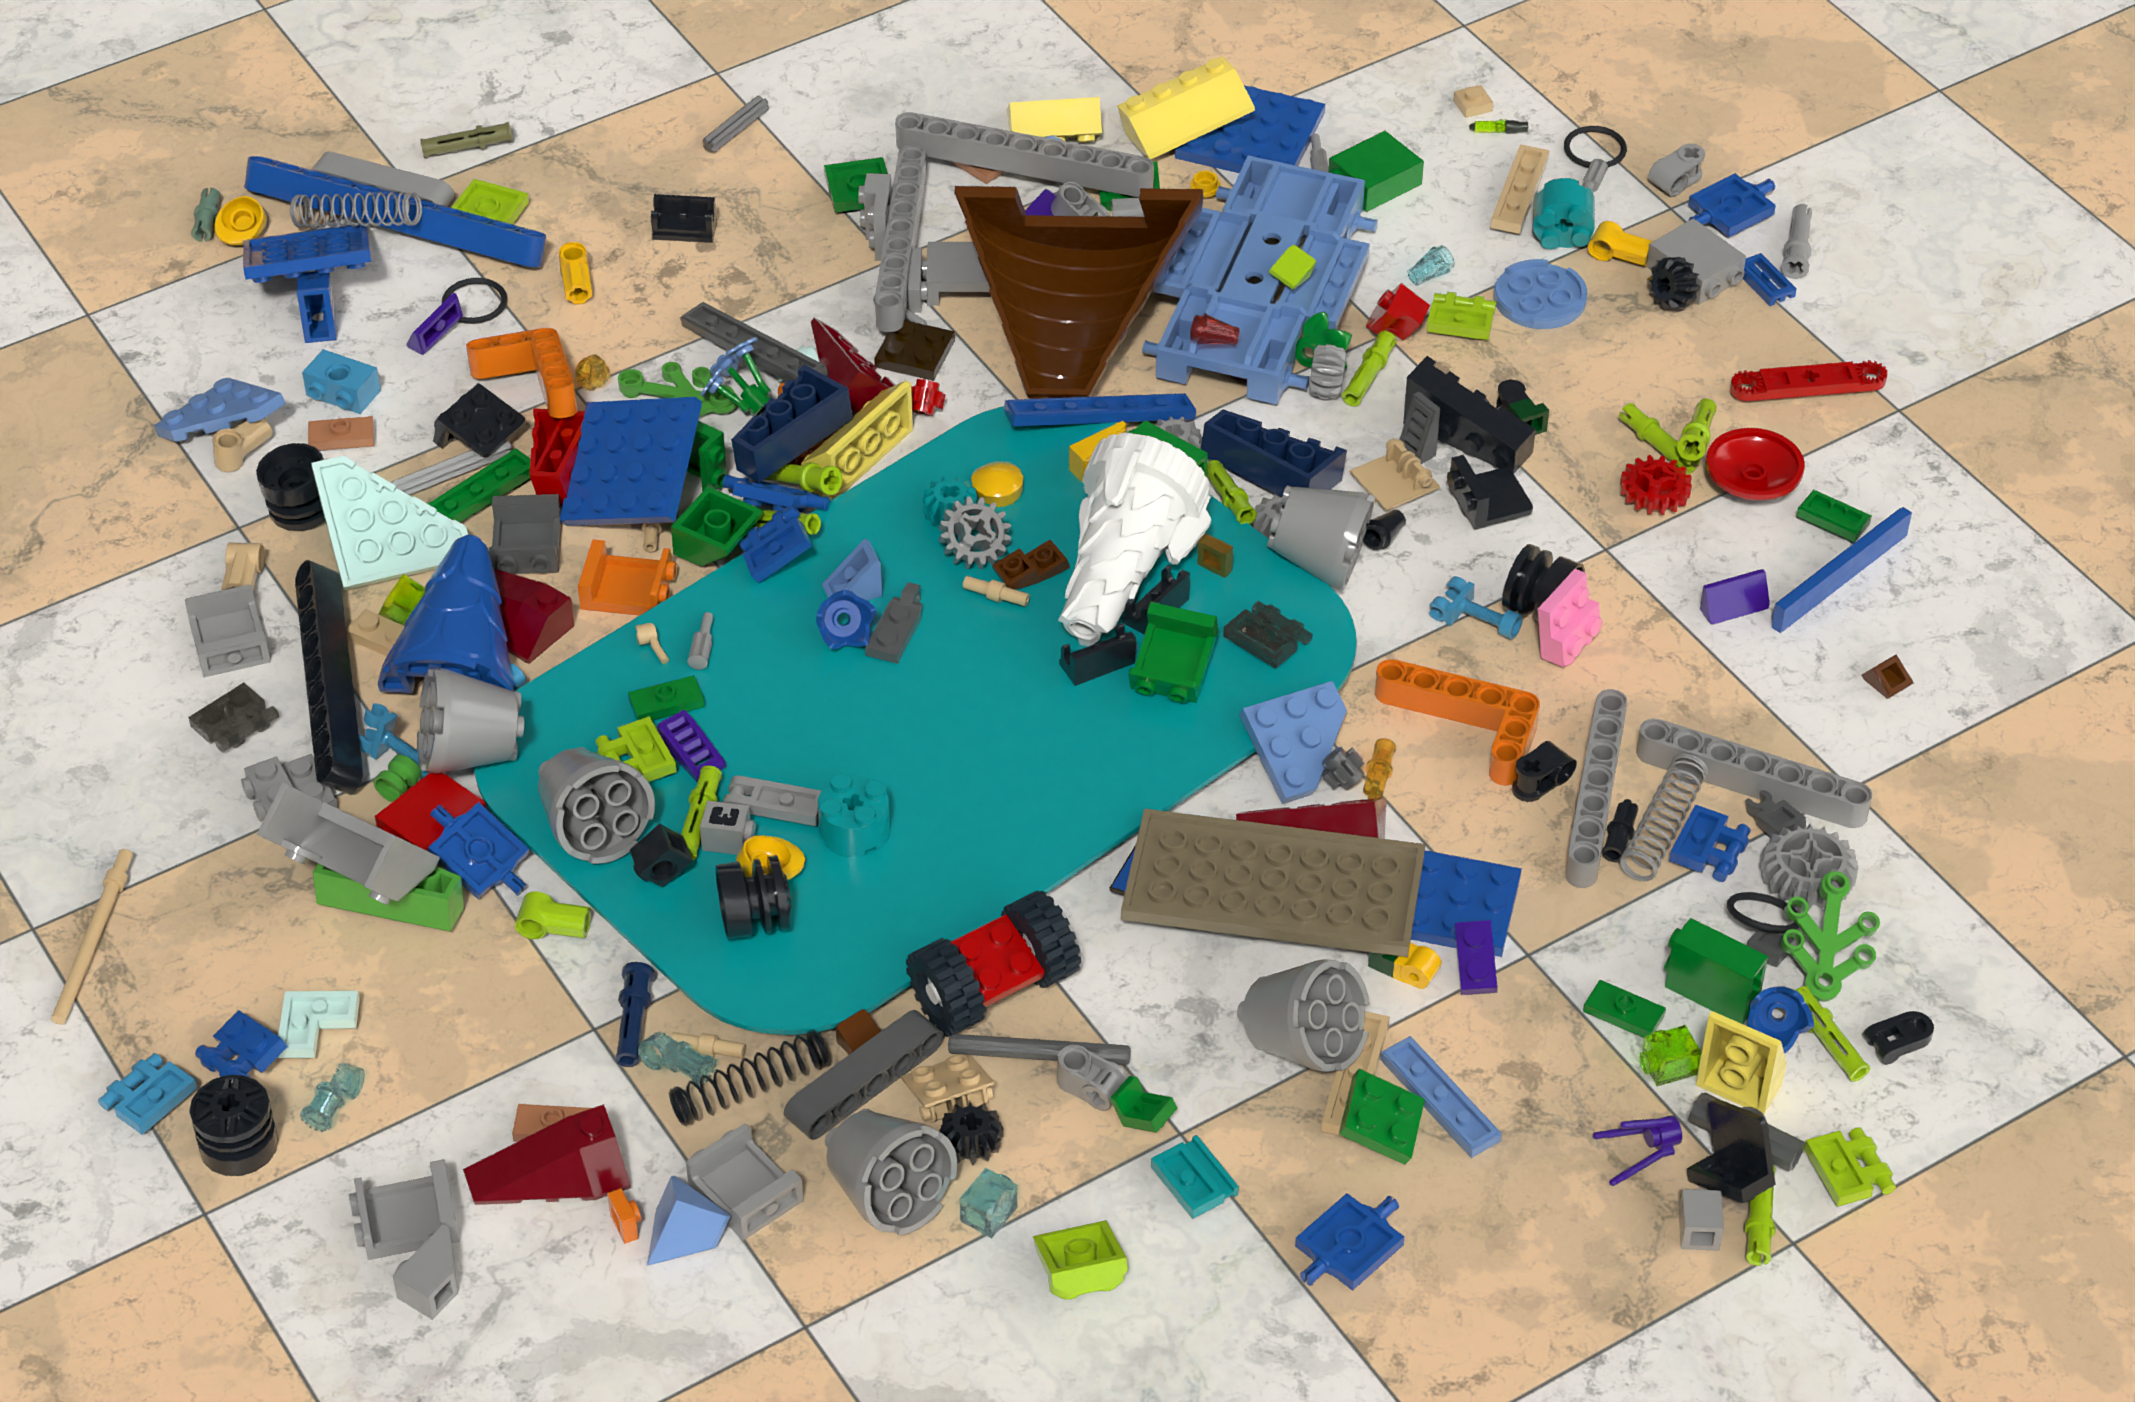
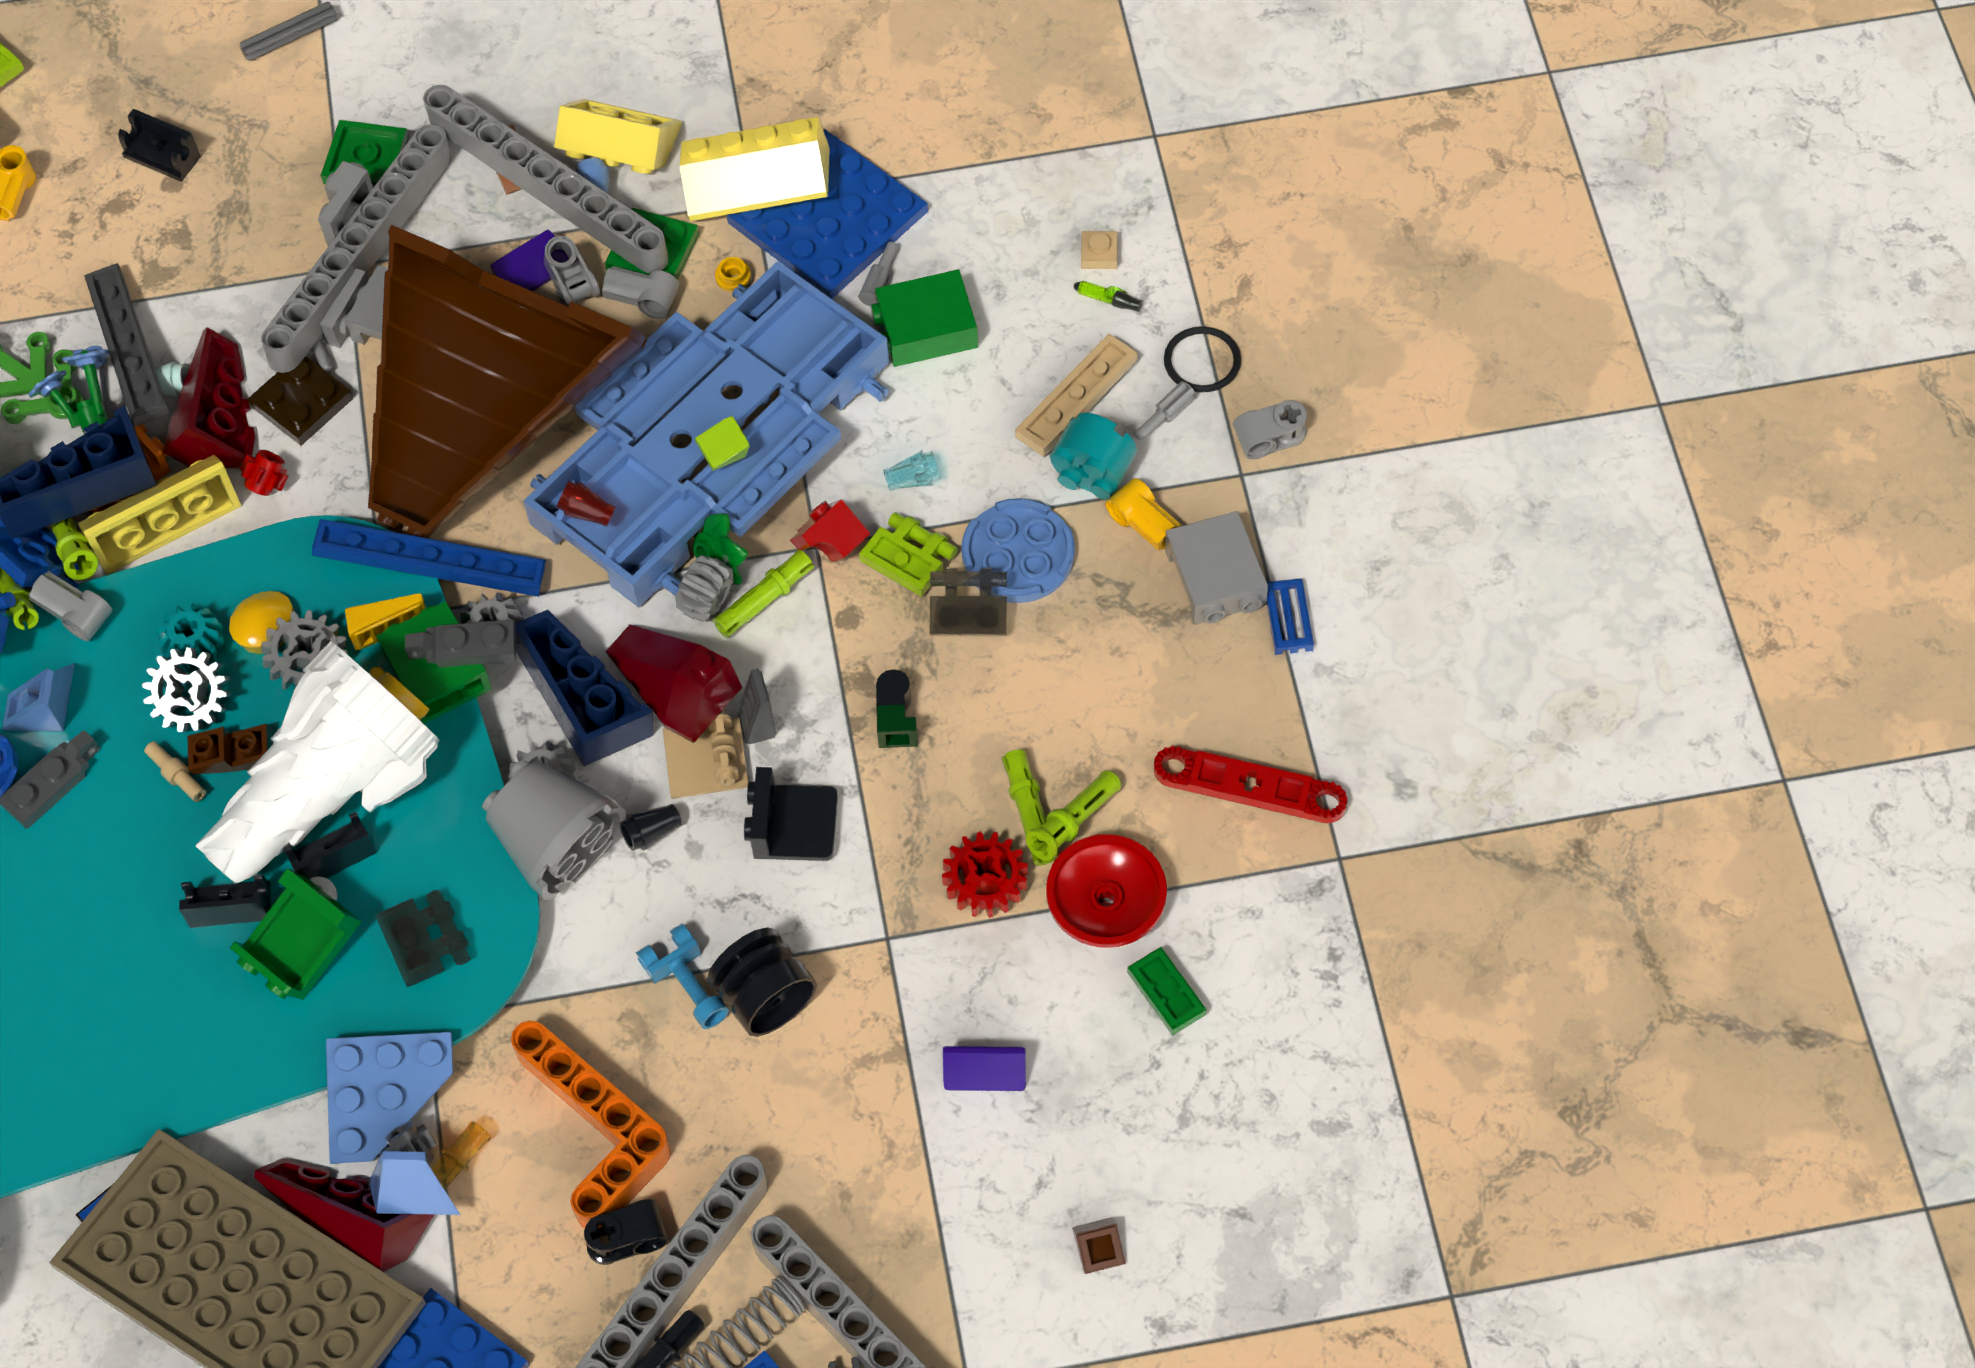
camera: 25 degrees right, 15 degrees up
pearl gold plate [1197,533,1233,578] -> none
lime pin [1207,460,1257,524] -> none
black wedge [1403,356,1536,473] -> none
bright pink plate [1538,569,1602,667] -> none
black gear [1647,257,1700,310] -> none
blue plate [1688,173,1776,237] -> none
tile [1771,507,1912,633] -> none
light grey pin [1781,204,1812,279] -> none
none -> light grey piece [28,571,113,641]
none -> light grey gear [261,610,347,690]
none -> medium blue slope [370,1151,460,1215]
none -> dark grey hinge [405,619,516,667]
none -> dark red wedge [605,625,743,743]
none -> clear smoke plate [930,567,1007,636]

